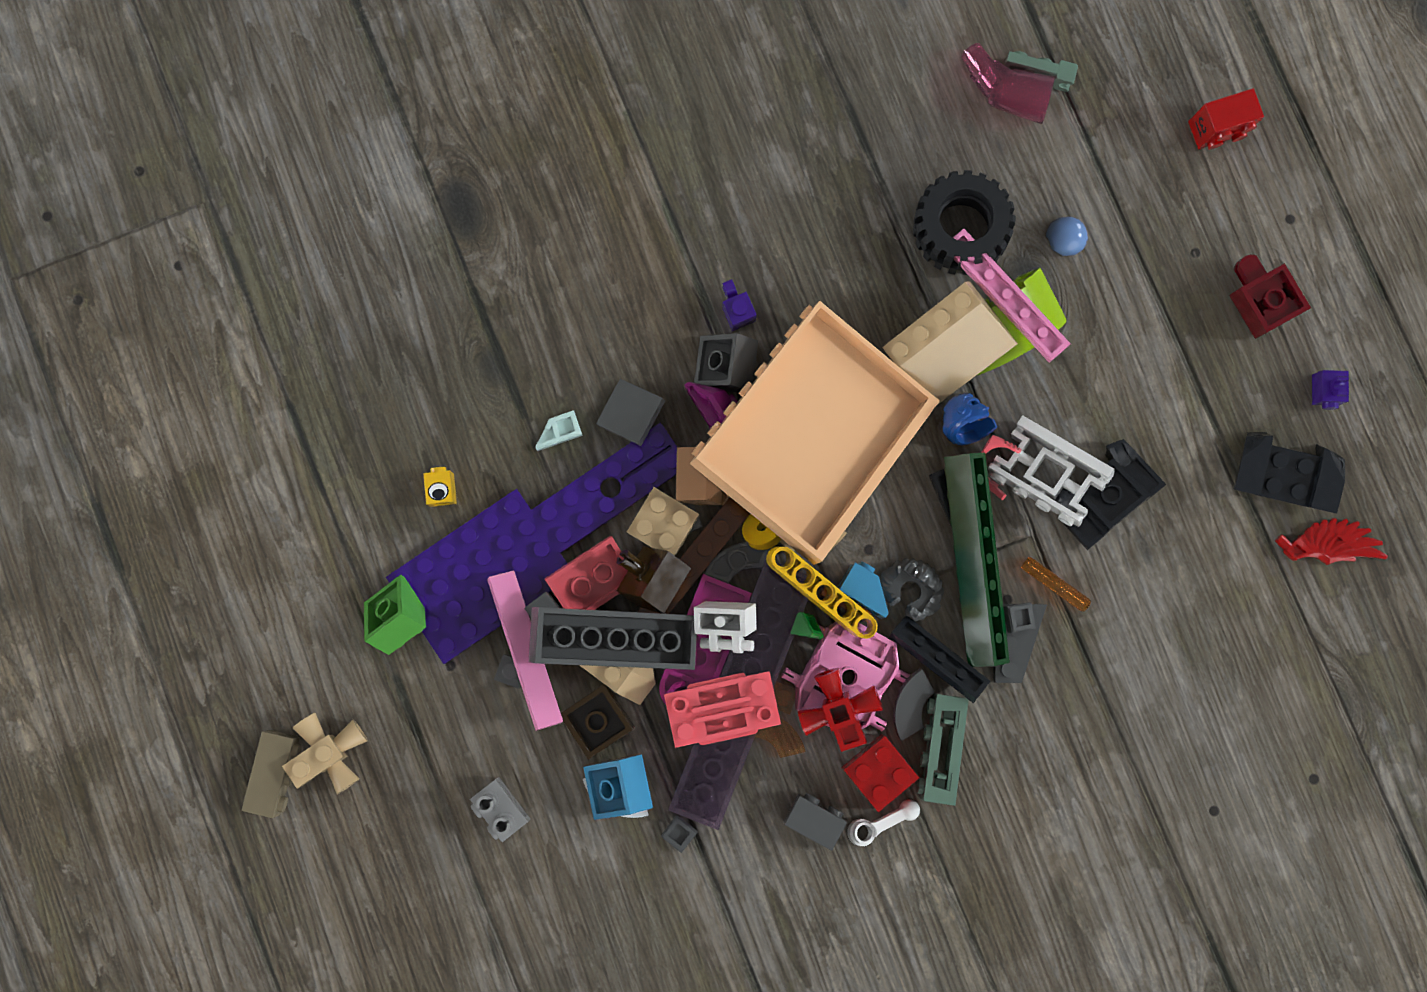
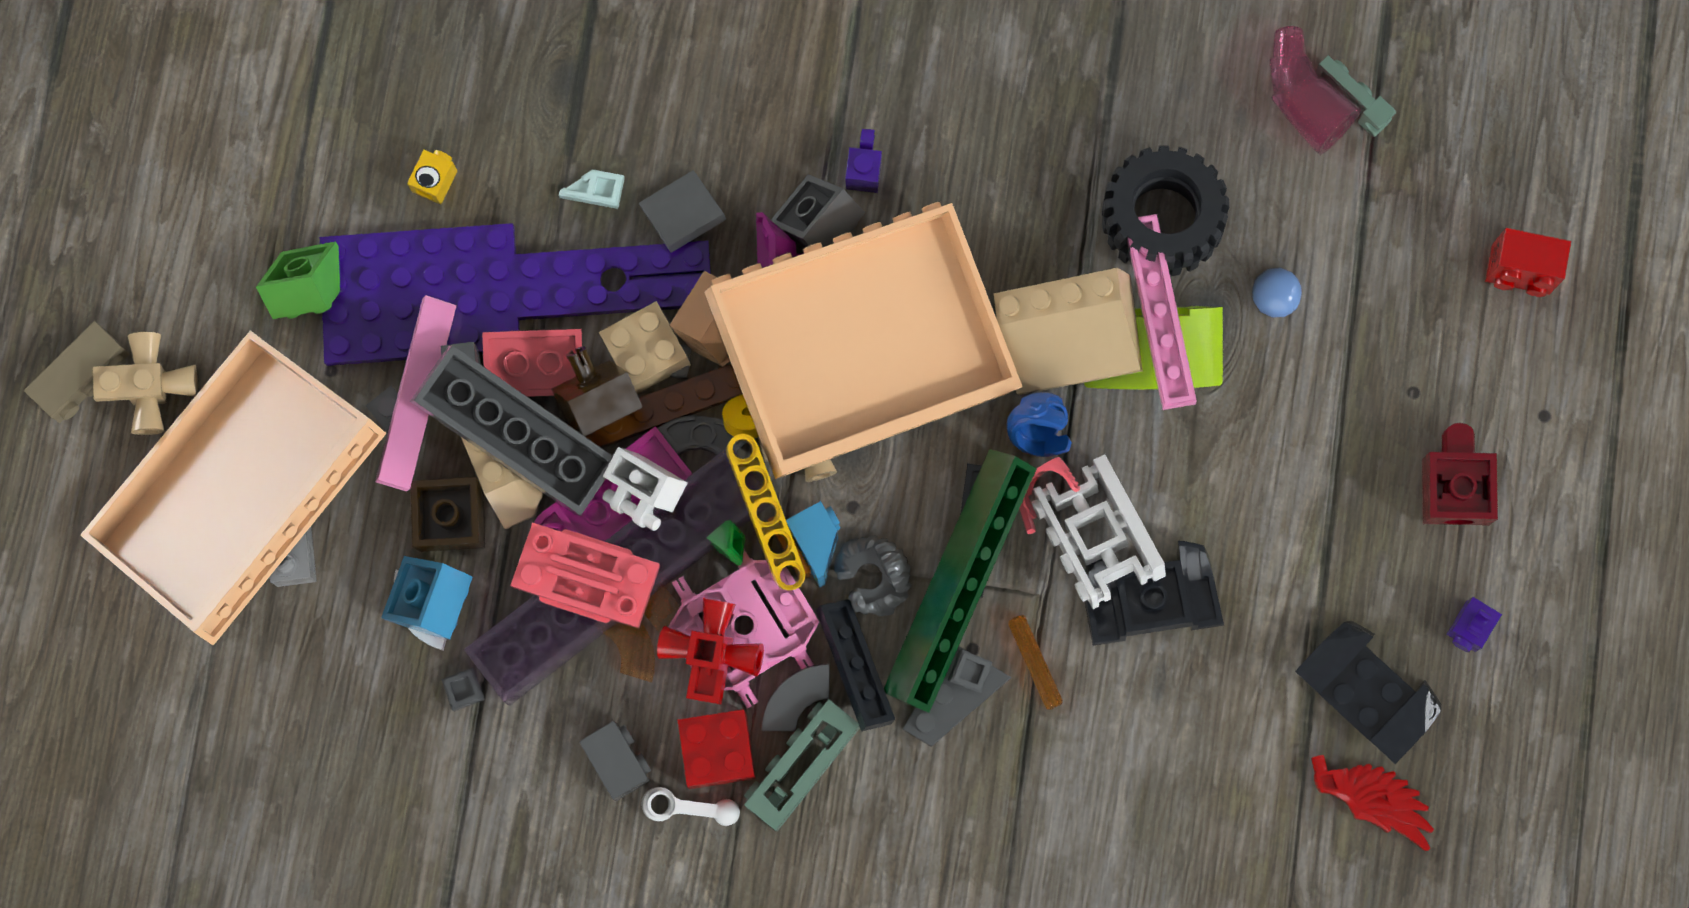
camera: 40 degrees right, 5 degrees down
none -> light nougat panel [80,331,386,645]

